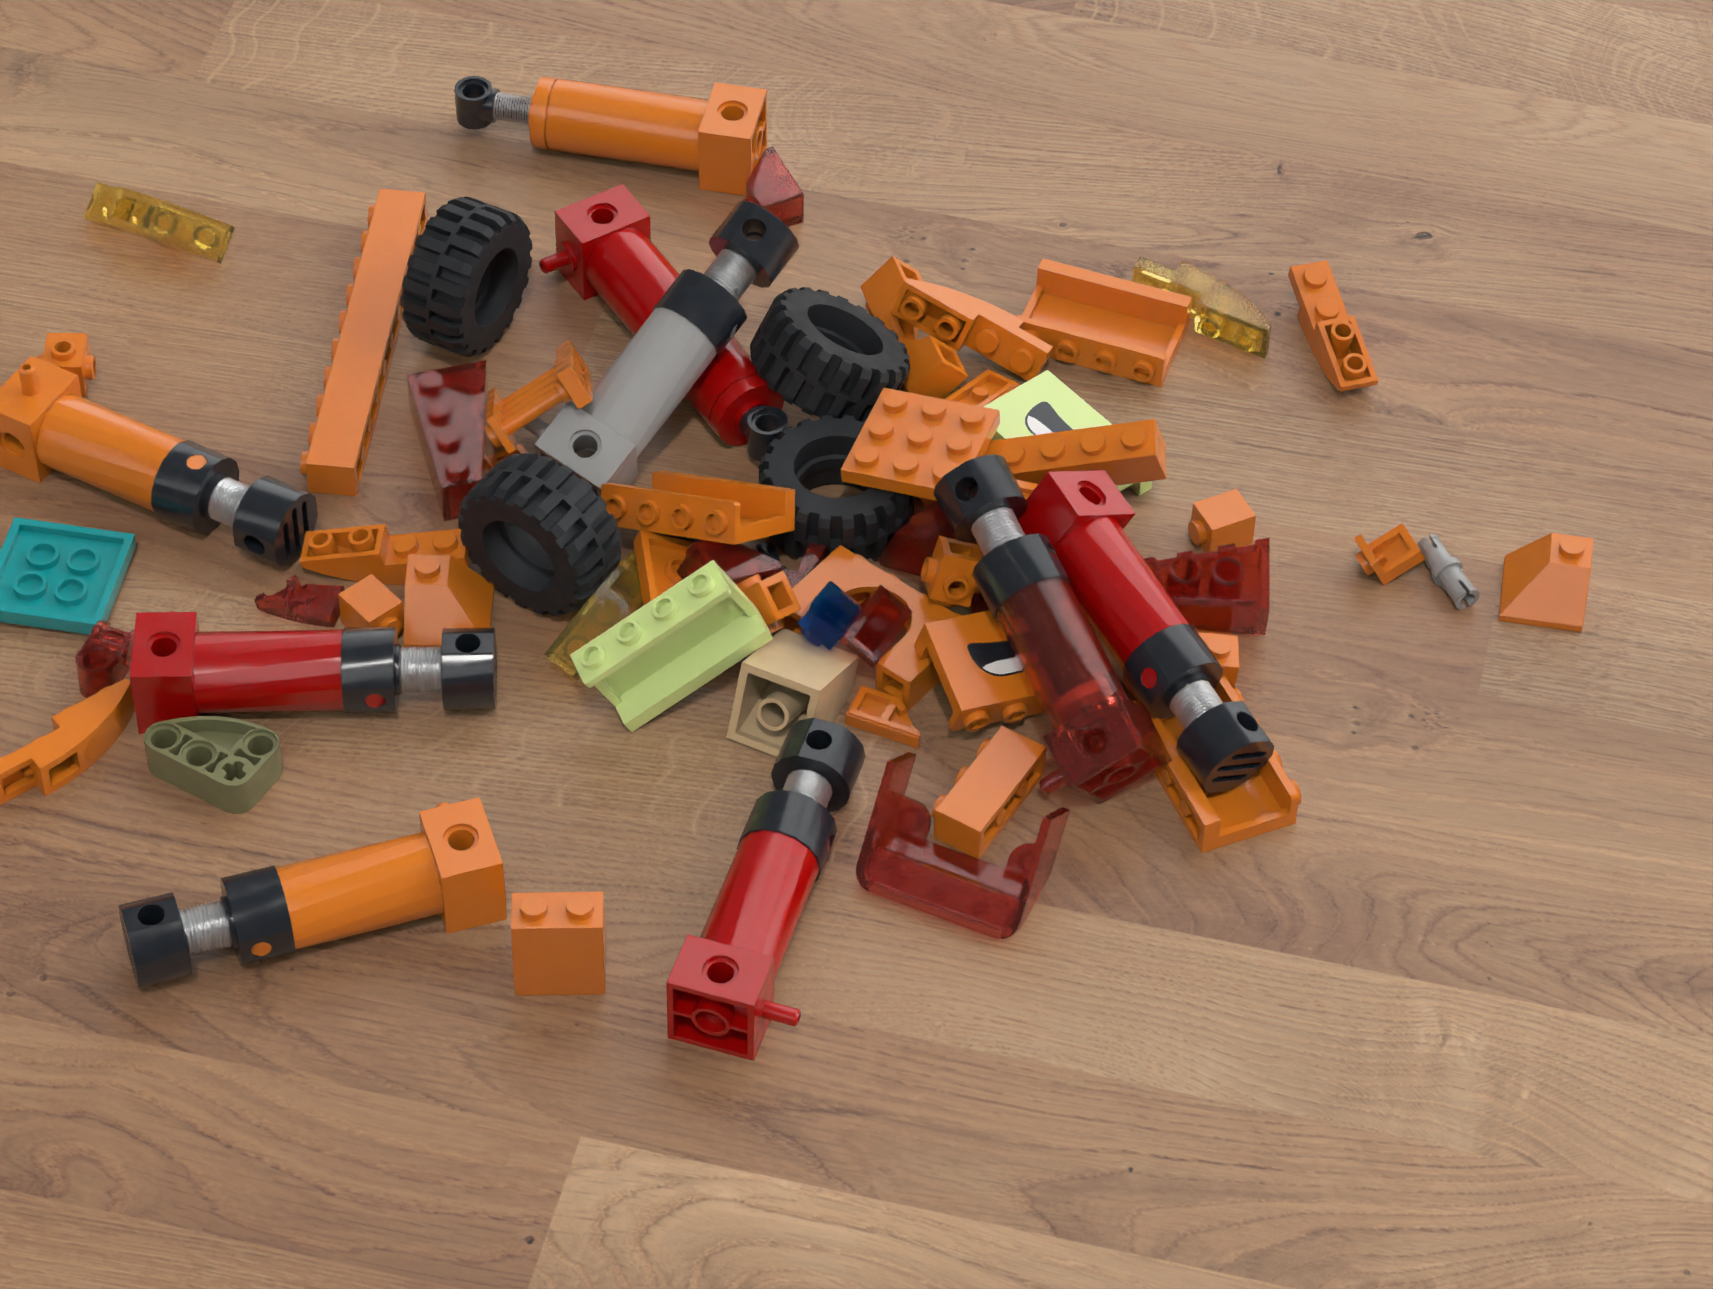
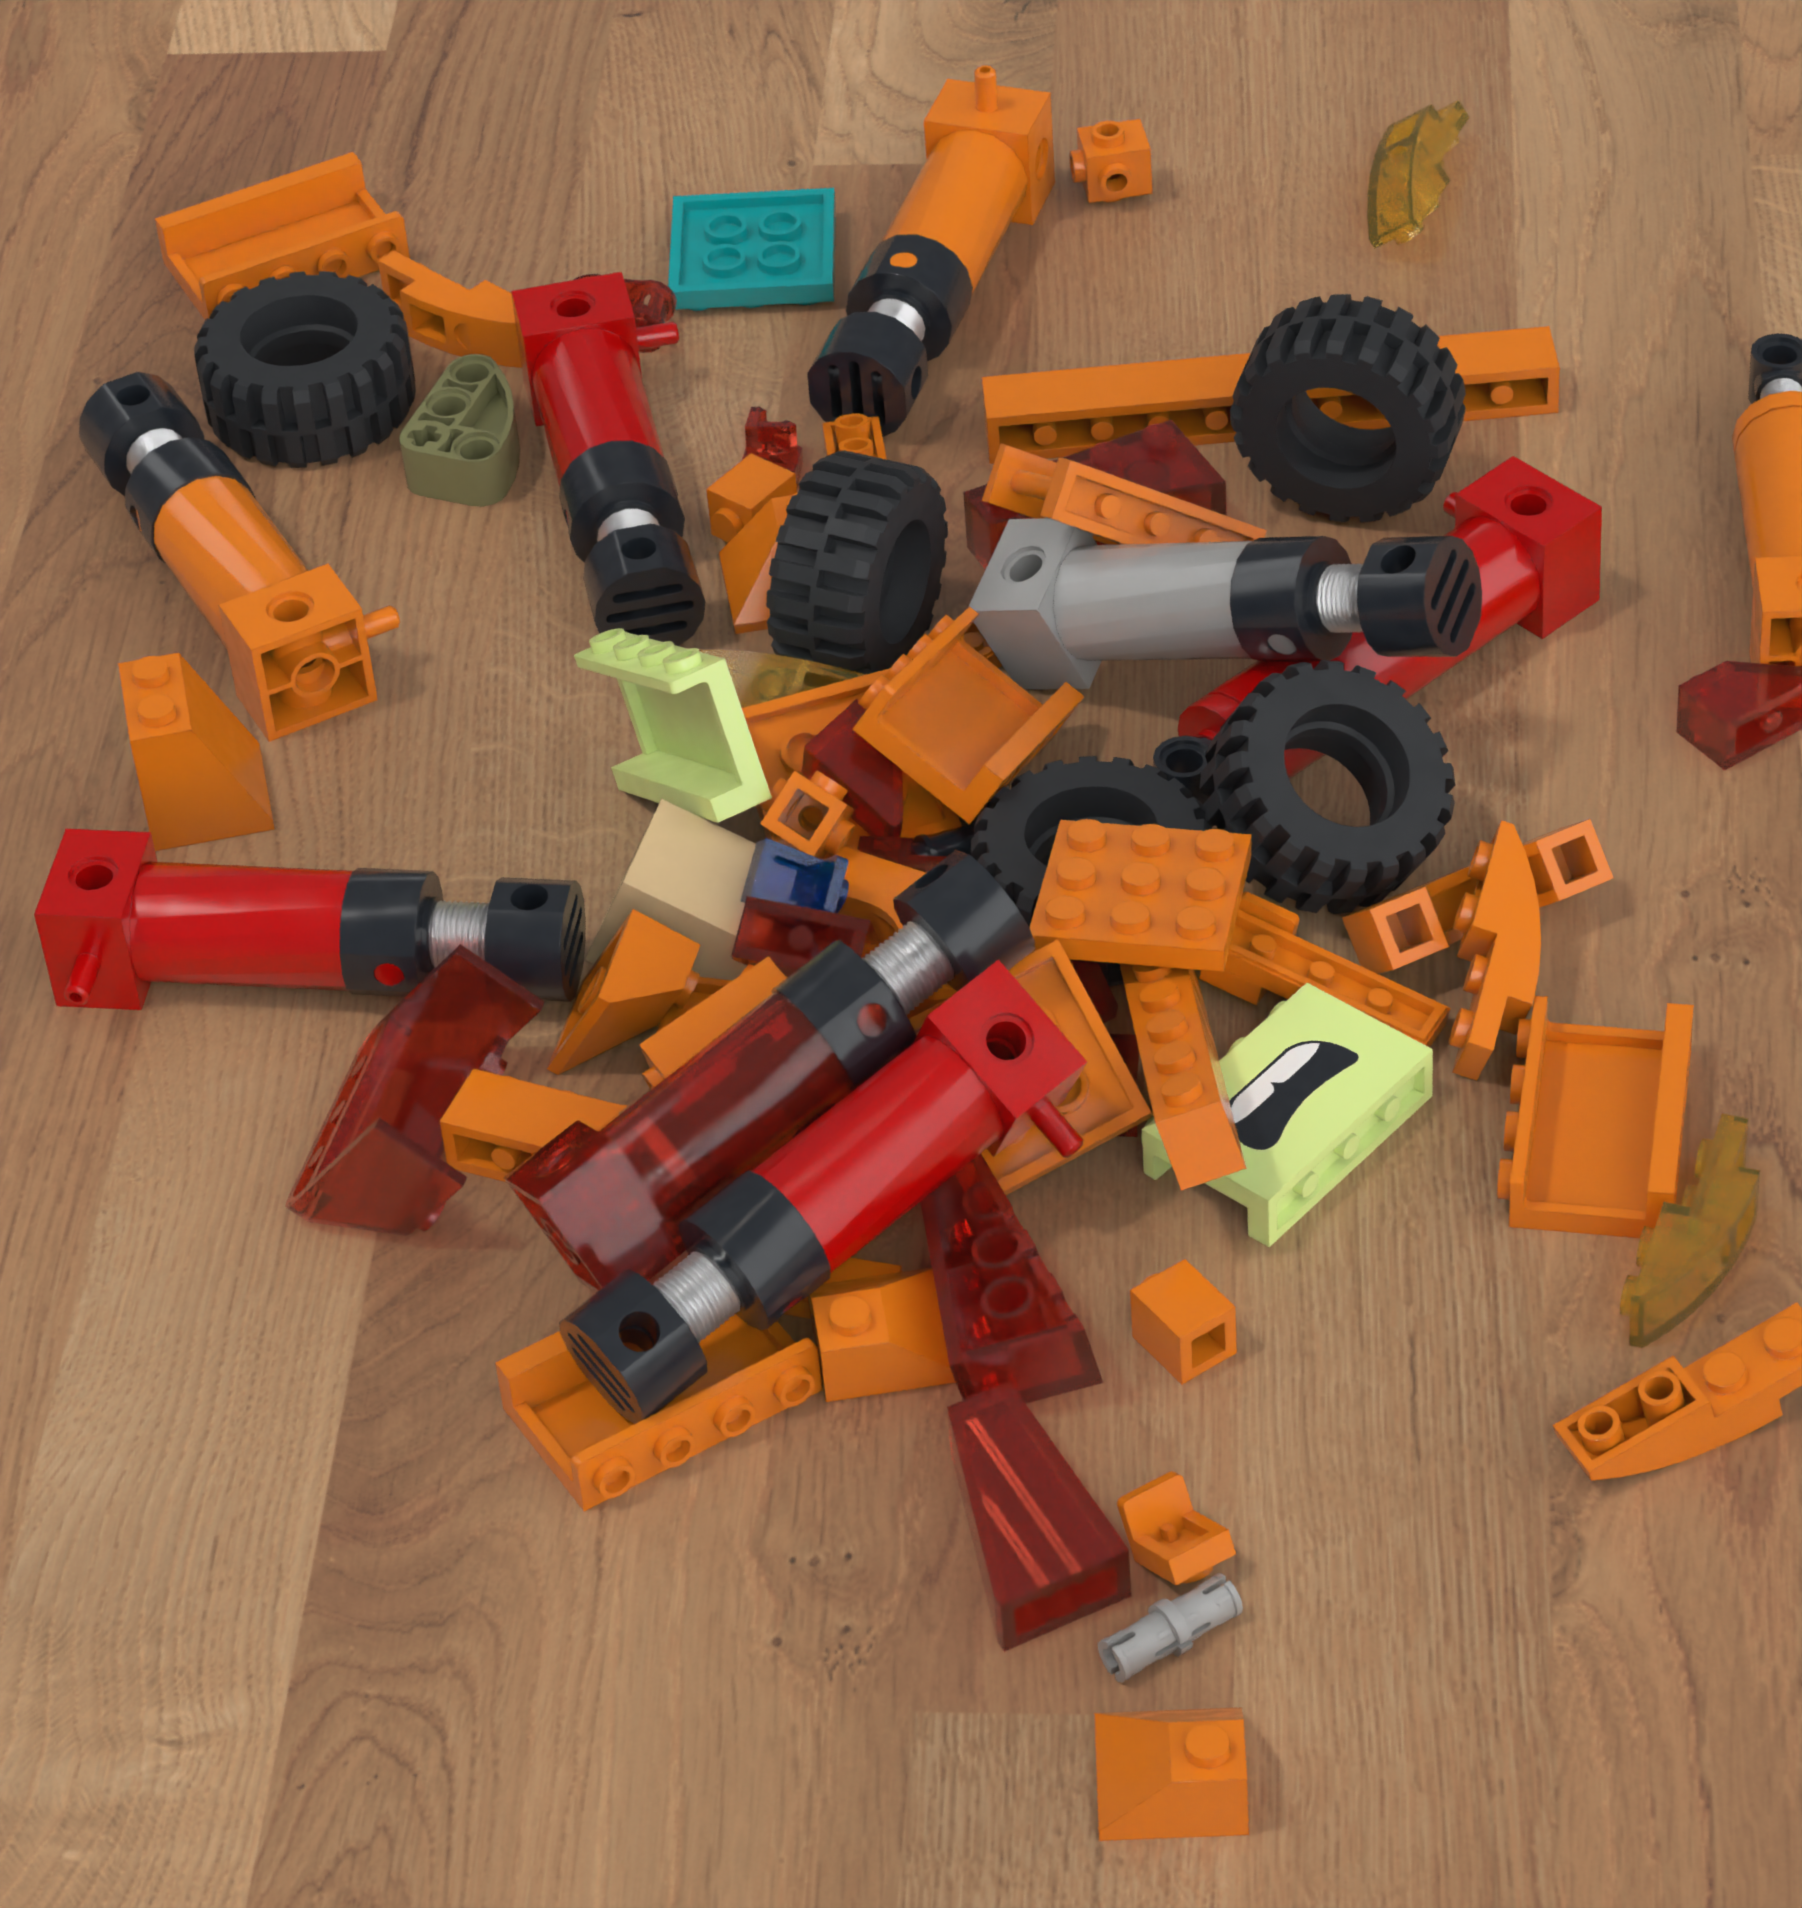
camera: 85 degrees right, 5 degrees down
none -> black tyre [194,271,416,468]
none -> orange slope [547,909,701,1075]
none -> clear red slope [947,1381,1132,1652]

